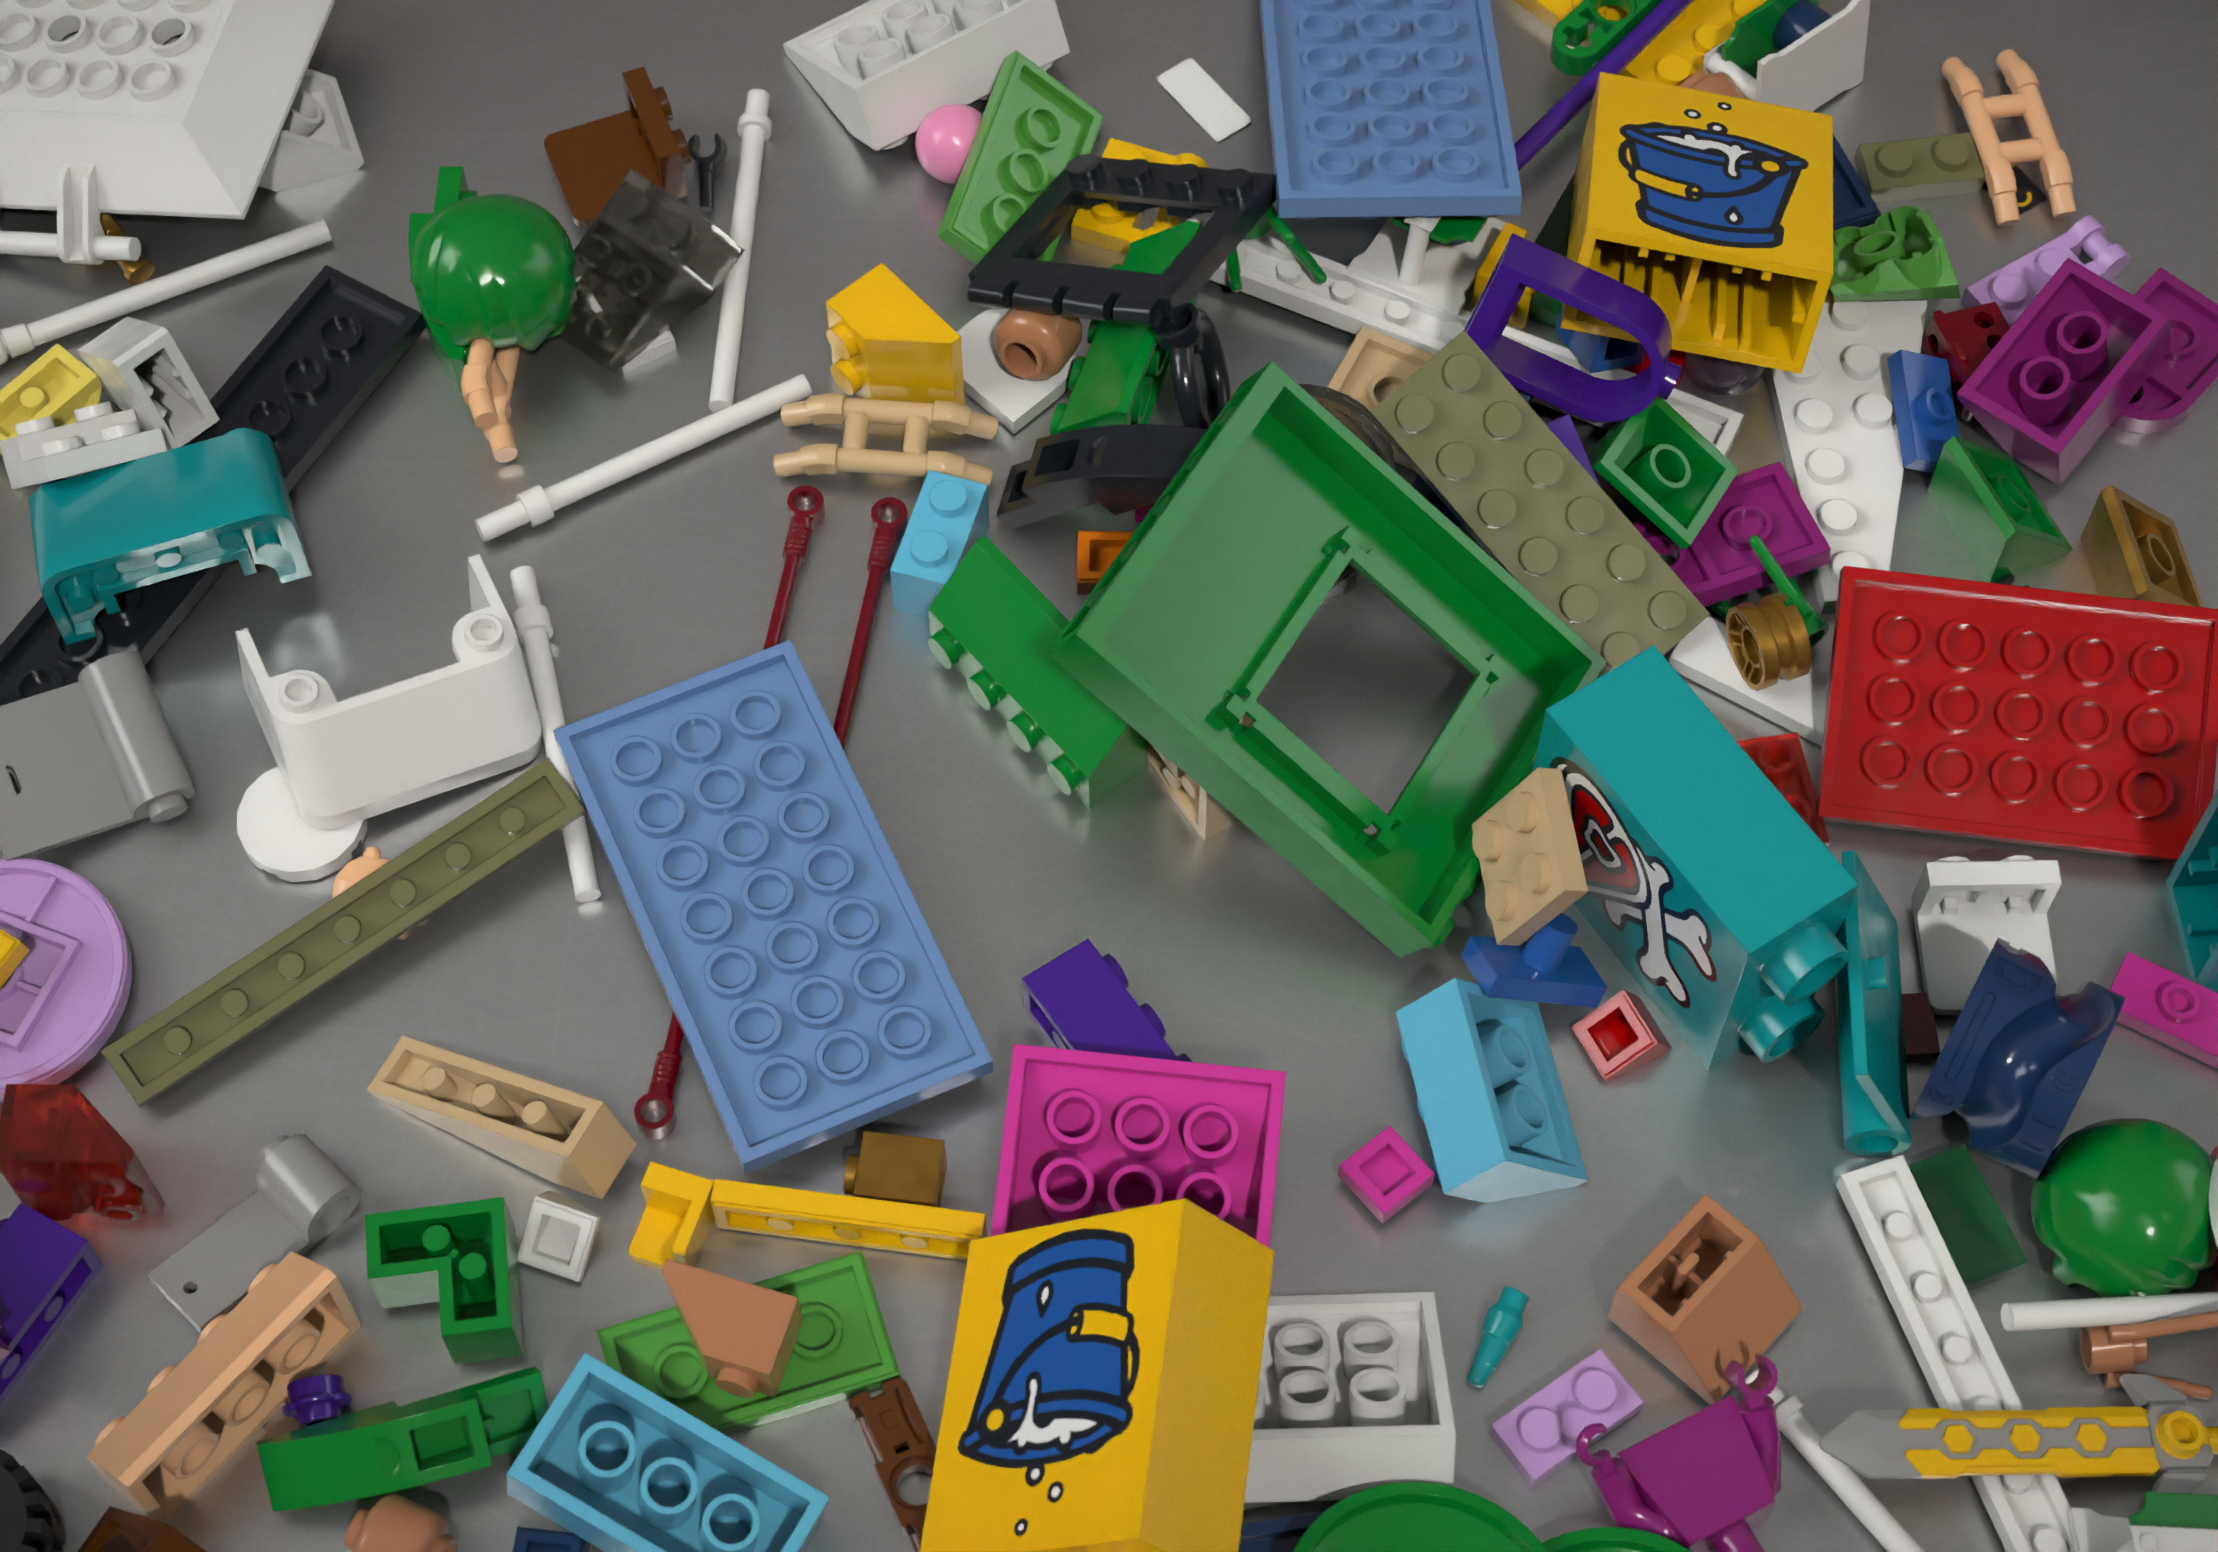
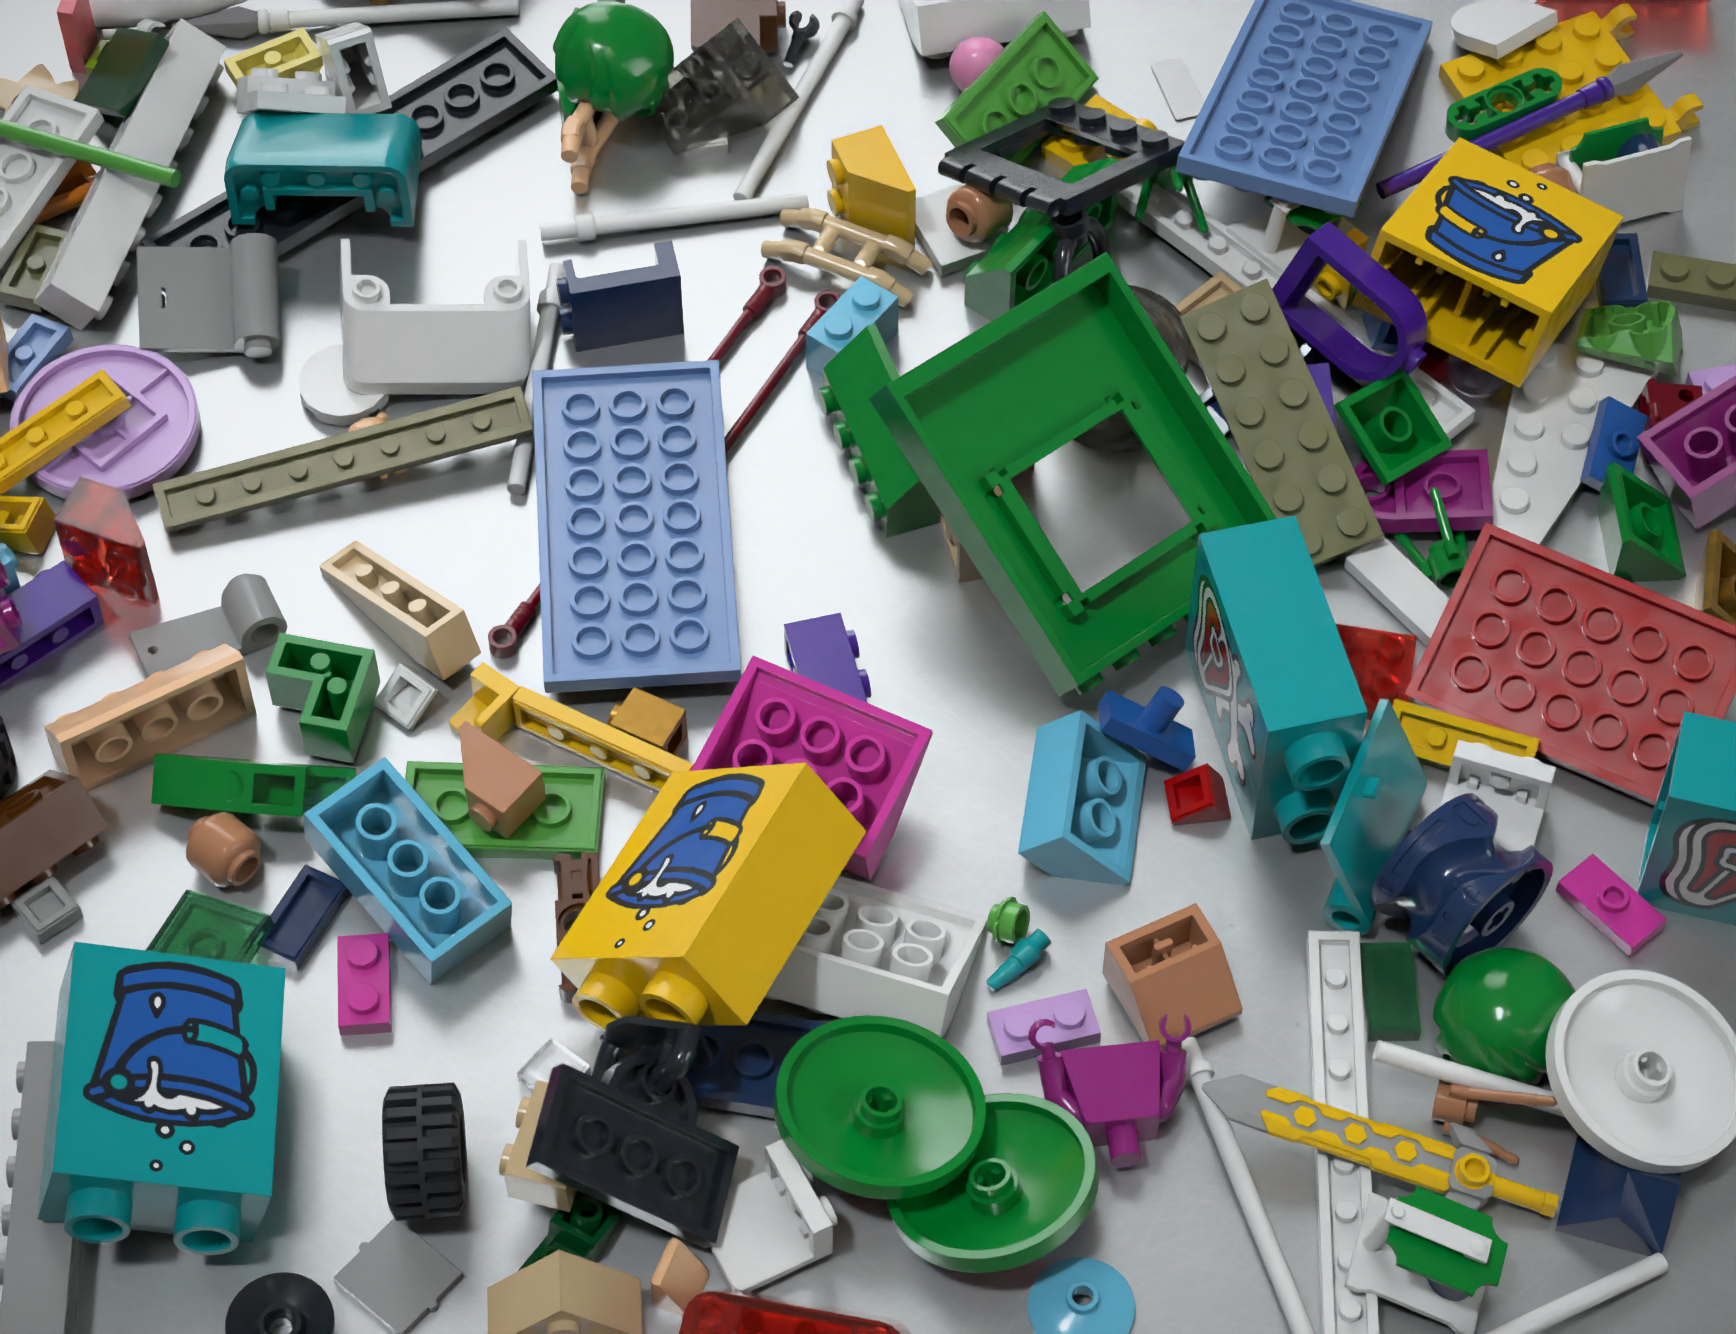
camera: 20 degrees right, 5 degrees down
dark purple plate [282,1374,353,1428] -> none
black slope [996,424,1208,529] -> none
dark pink plate [1338,1126,1435,1224] -> none
tan plate [1472,767,1588,946] -> none
pearl gold wheel [1726,592,1811,691] -> none
none -> dark blue panel [556,240,684,352]
none -> bright green plate [987,896,1030,946]
none -> yellow plate [1392,699,1540,766]

